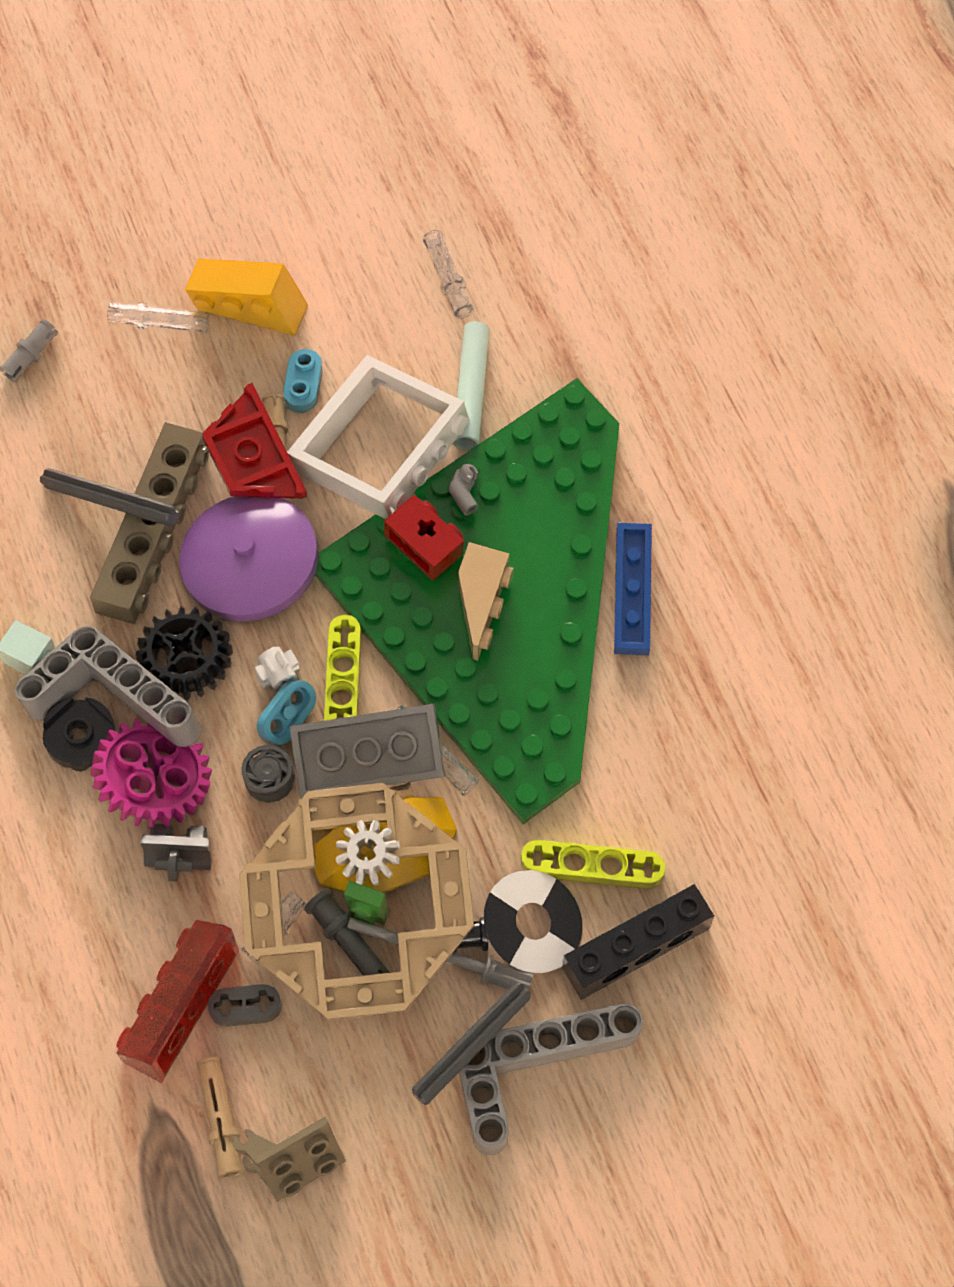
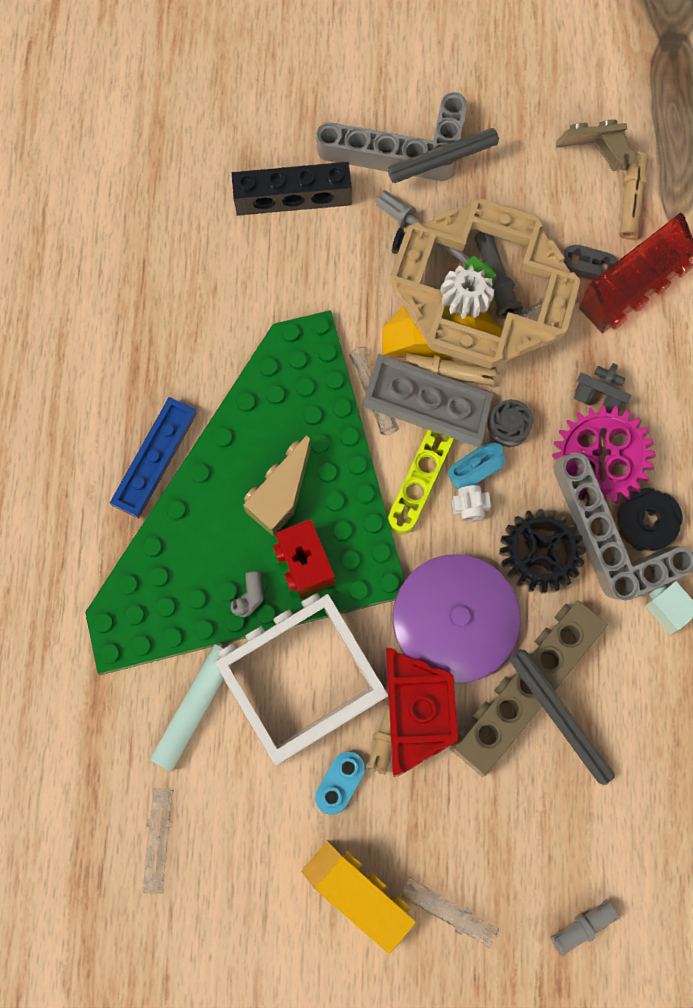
camera: 155 degrees left, 10 degrees up
sticker [484,870,582,973] -> none
neon yellow beam [521,840,666,889] -> none

